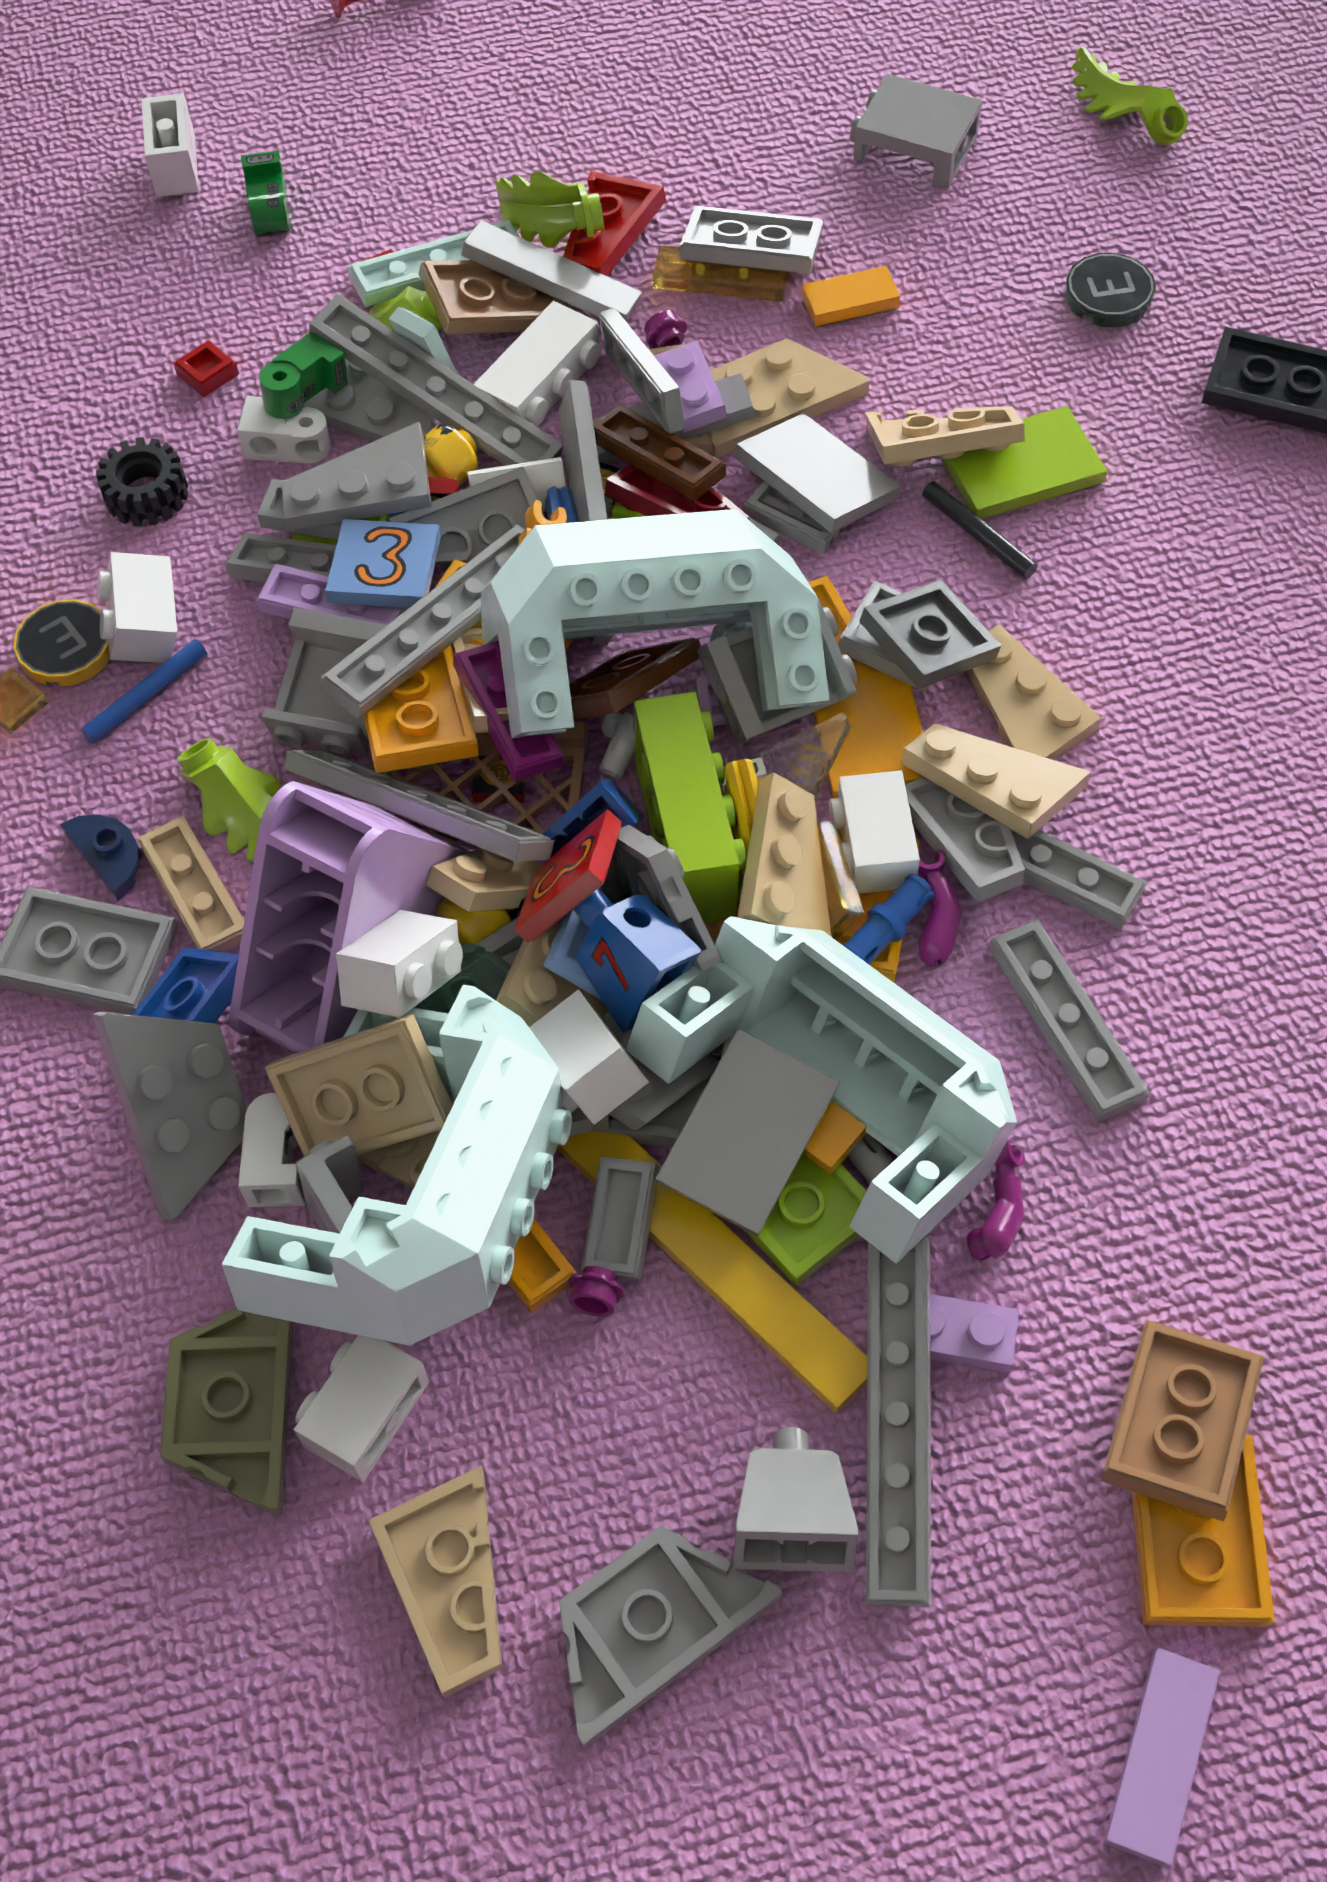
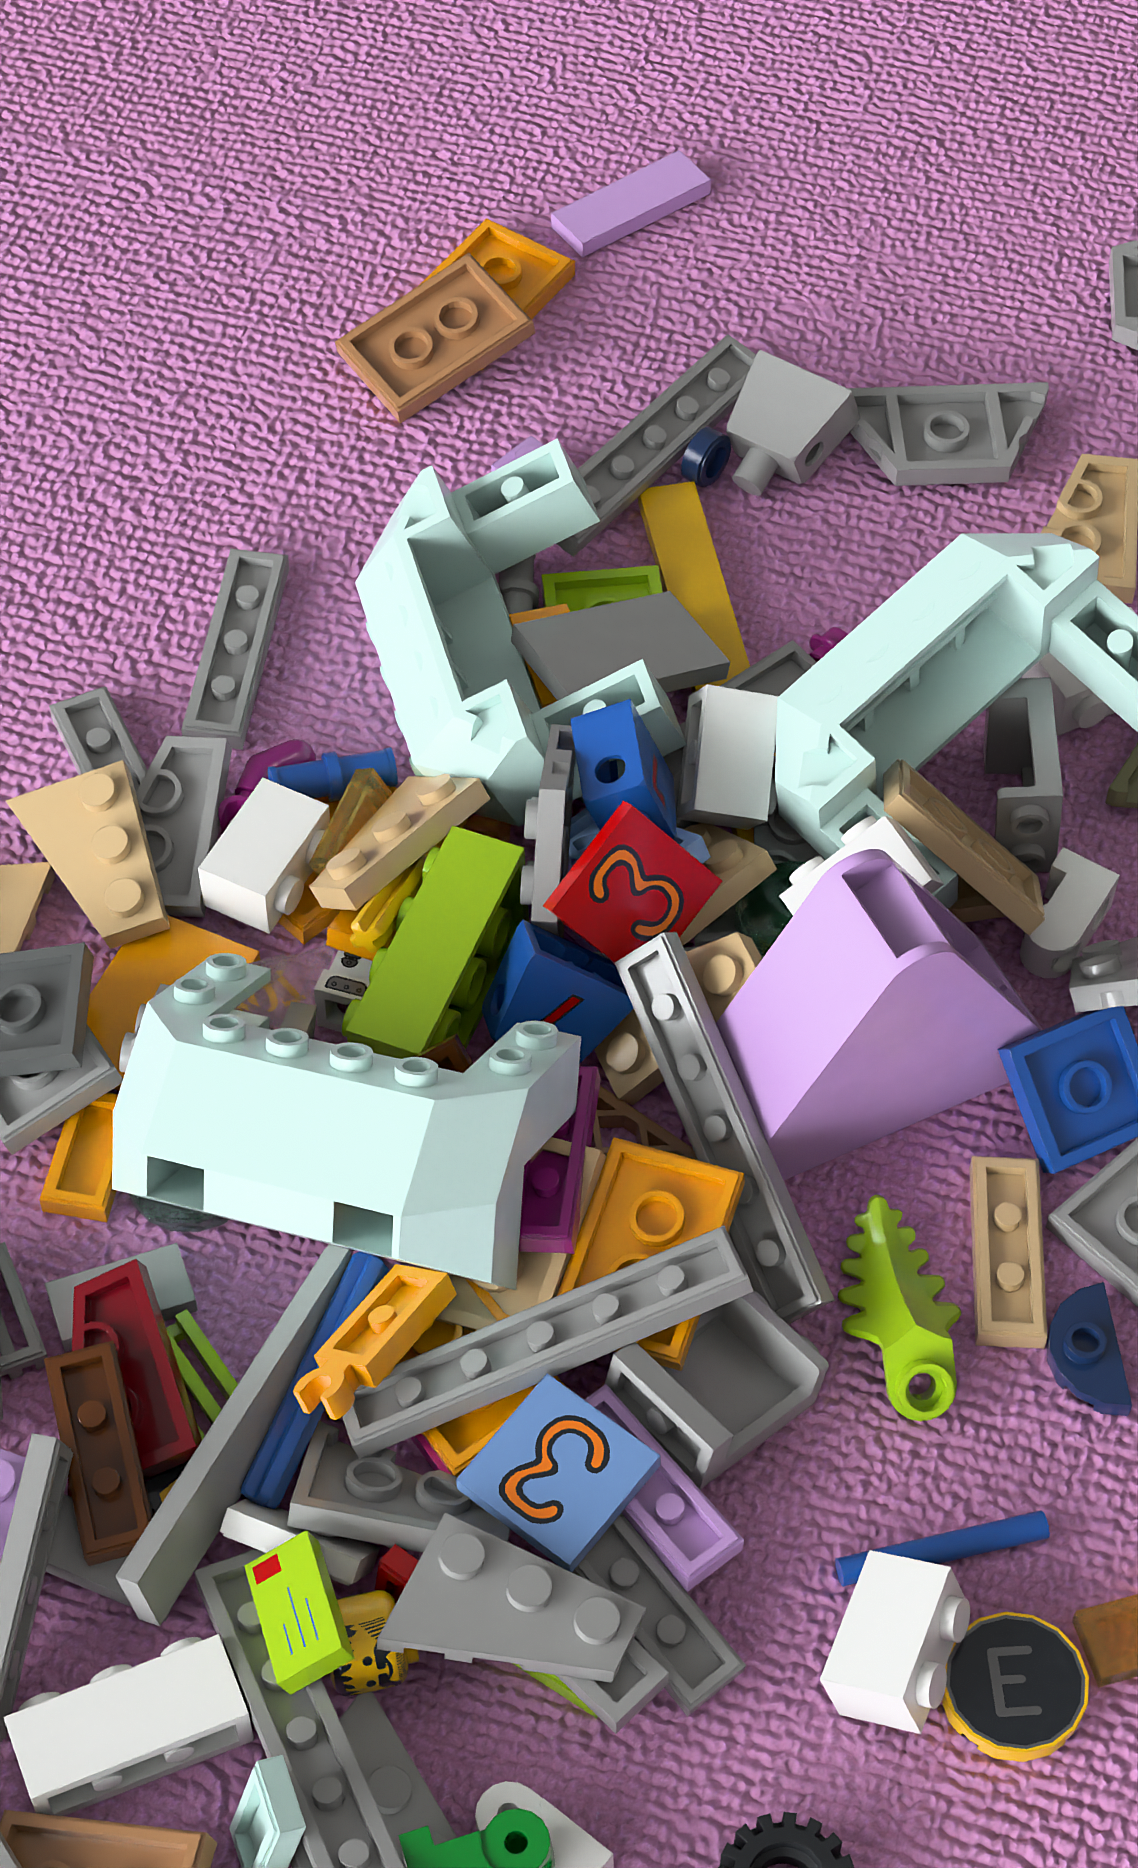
camera: 150 degrees left, 5 degrees down
none -> lime tile [244,1530,355,1695]
none -> dark blue tile [681,427,731,487]

